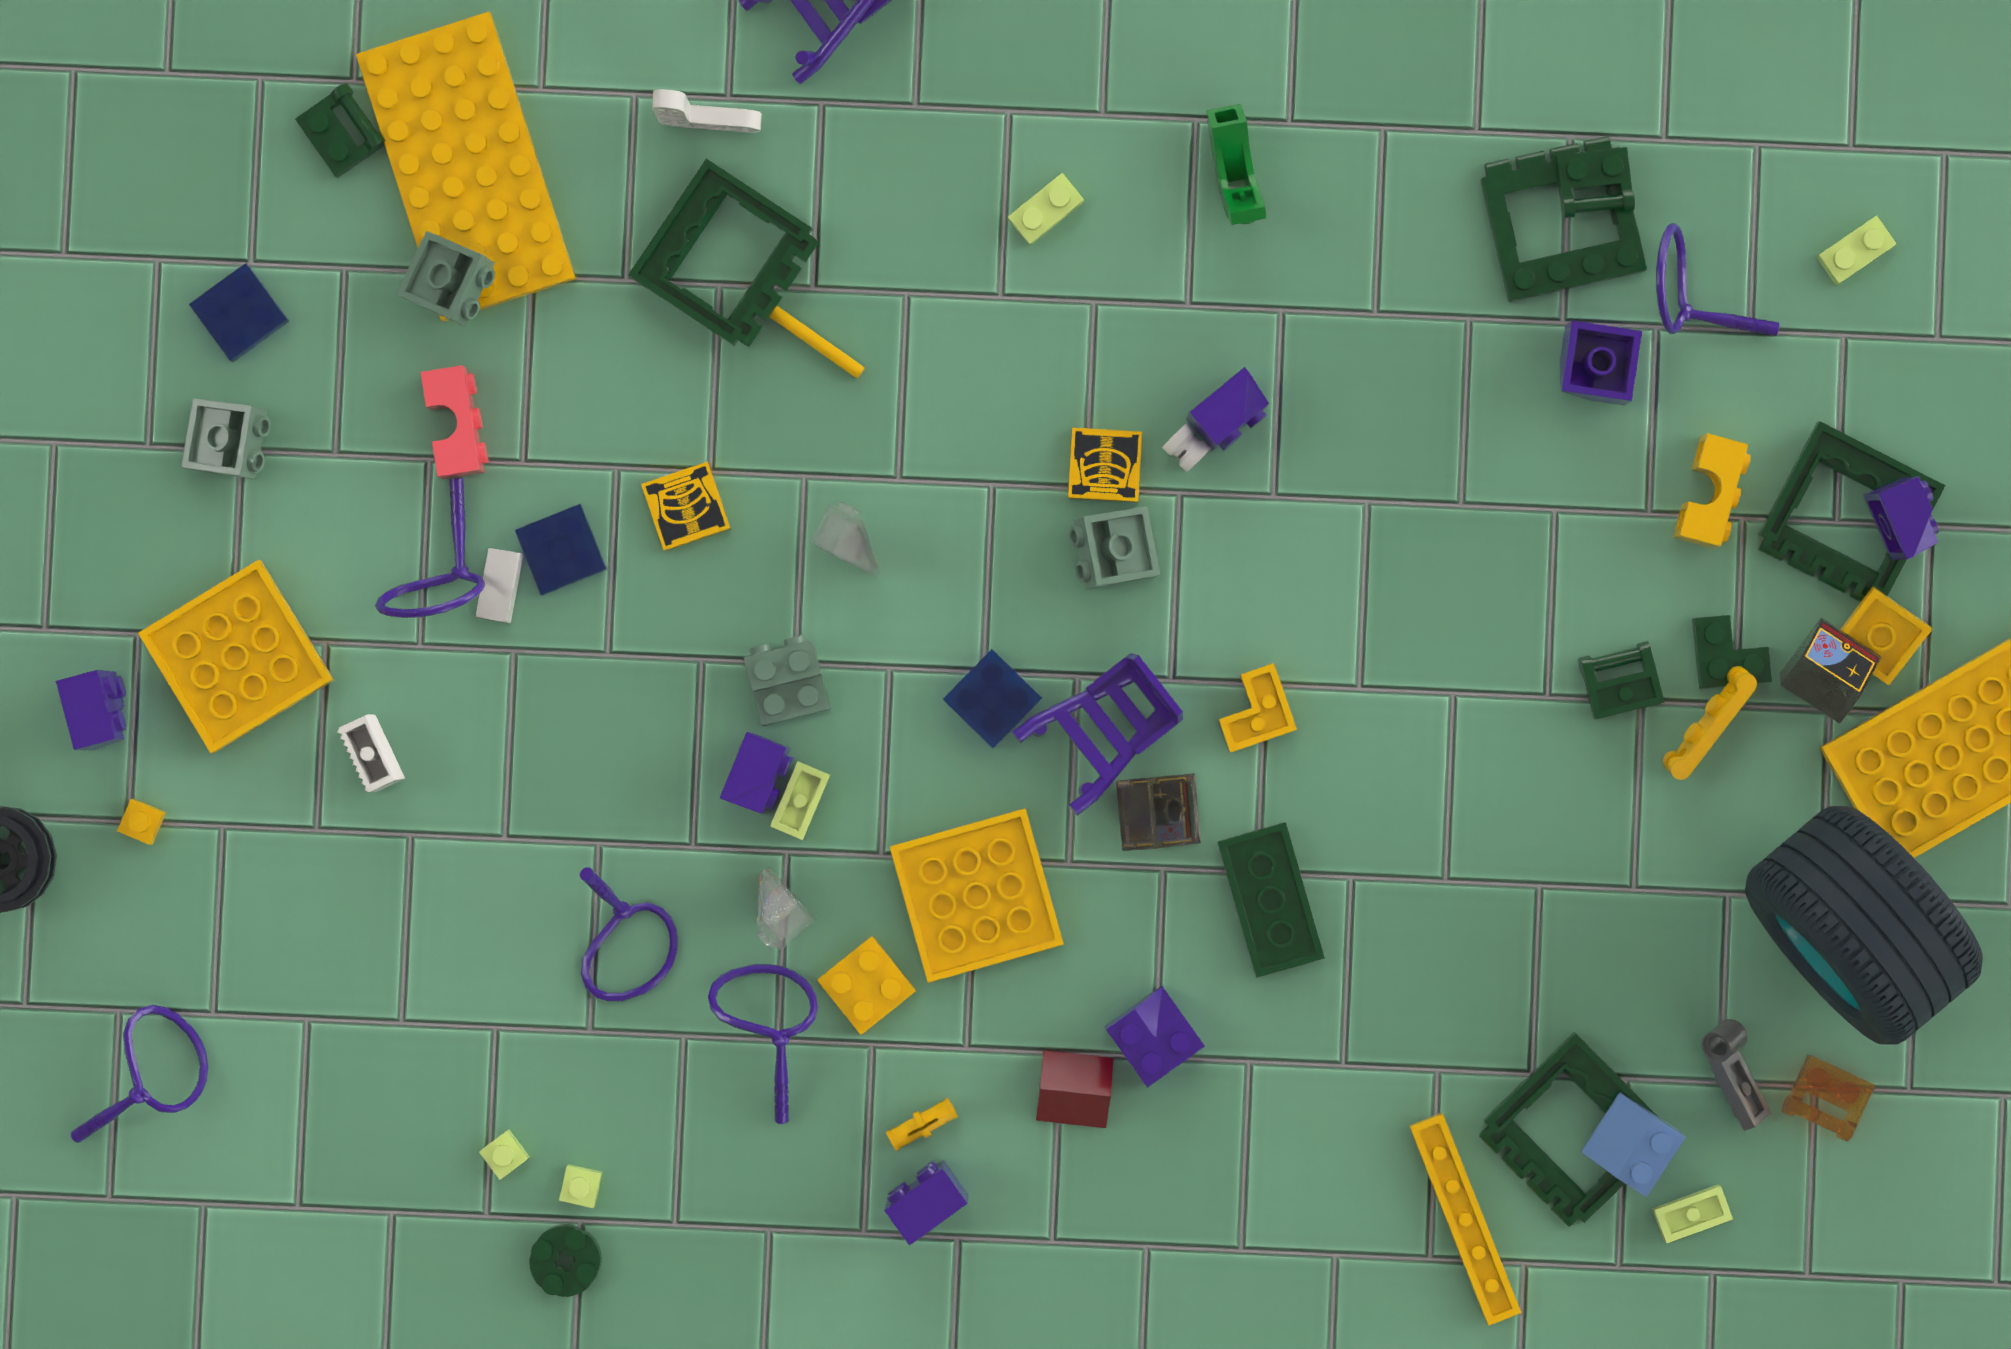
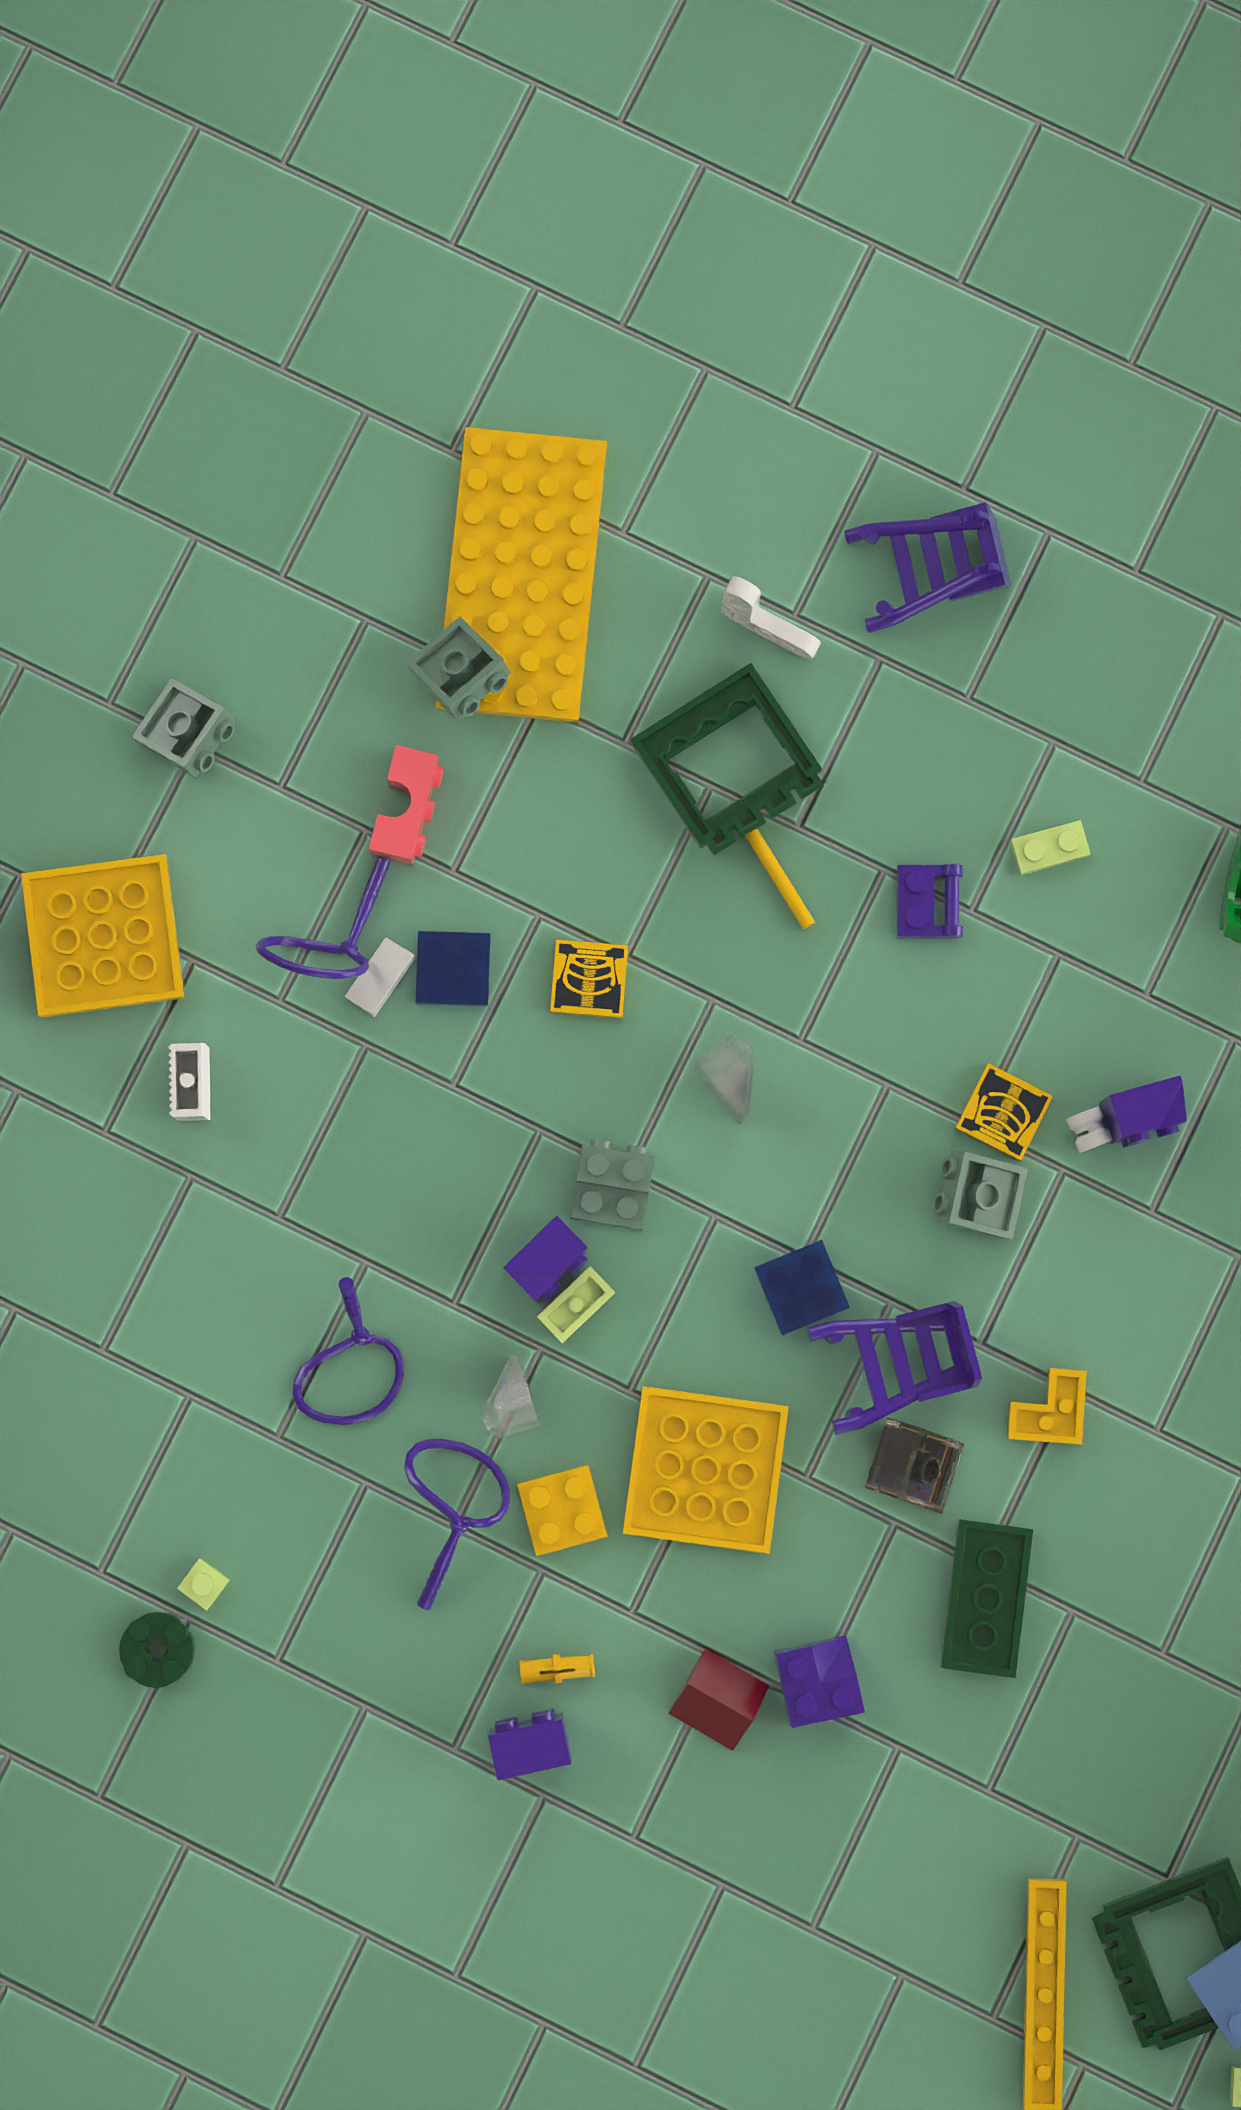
camera: 20 degrees right, 5 degrees down
clear blue plate [189,263,289,362] -> none
dark green plate [295,83,386,178] -> none
yellowish green plate [479,1129,530,1180] -> none
none -> dark purple plate [897,864,963,939]

